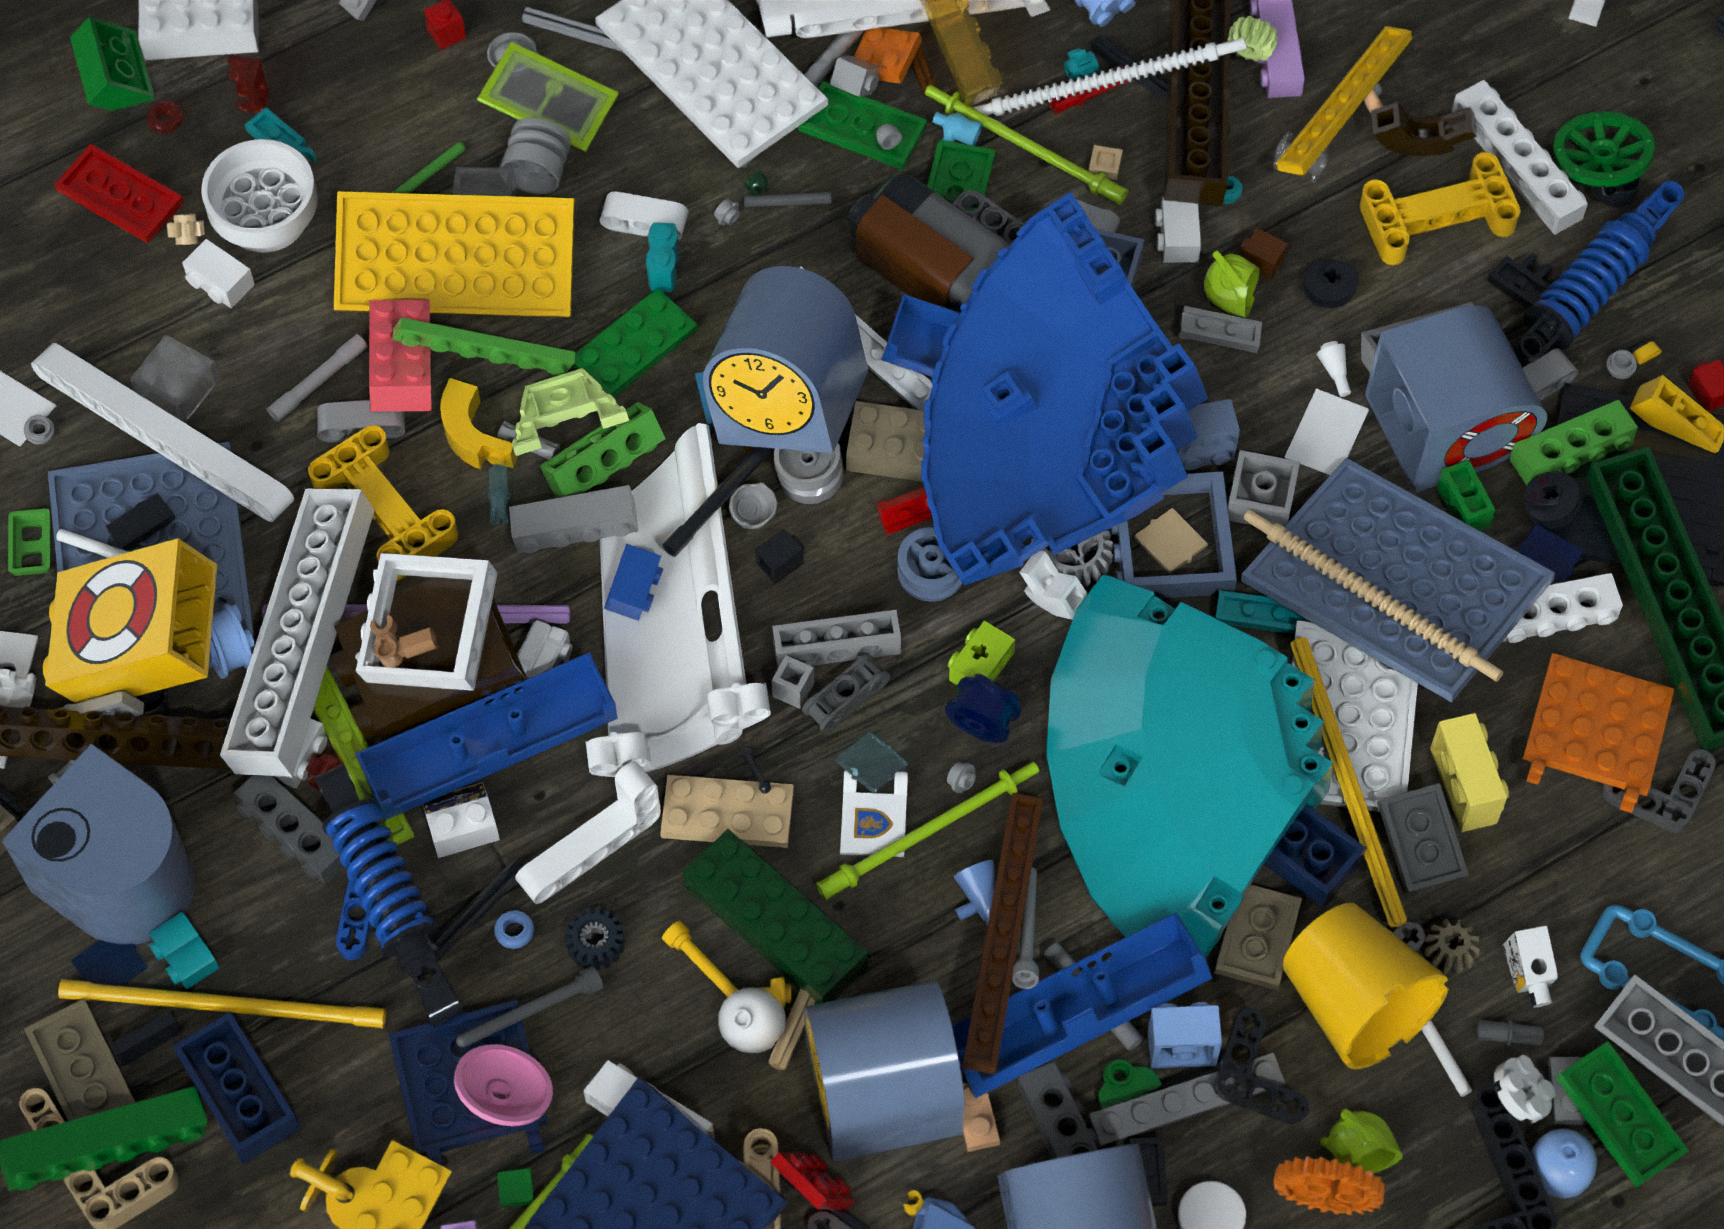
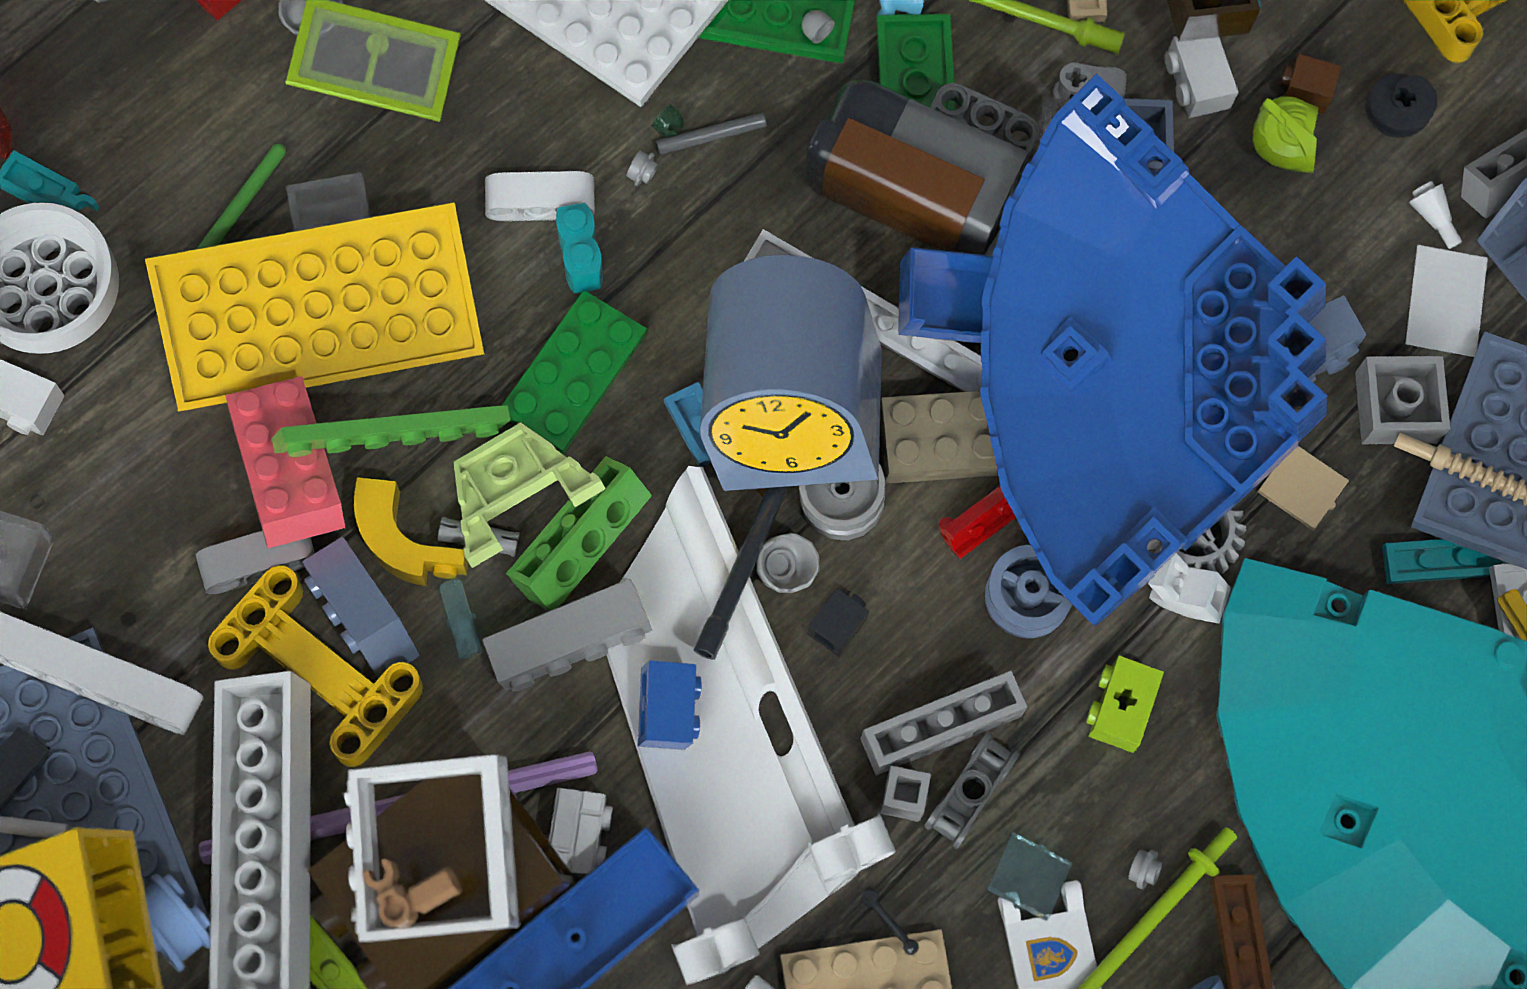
camera: 20 degrees left, 10 degrees up
light grey piece [267,334,368,422] -> none
light grey wheel [500,118,571,194] -> none
clear blue wheel [945,674,1021,743] -> none
sand blue window [1110,472,1237,598] -> none
light grey hinge [1178,306,1262,353] -> none
none -> sand blue wedge [302,536,420,679]

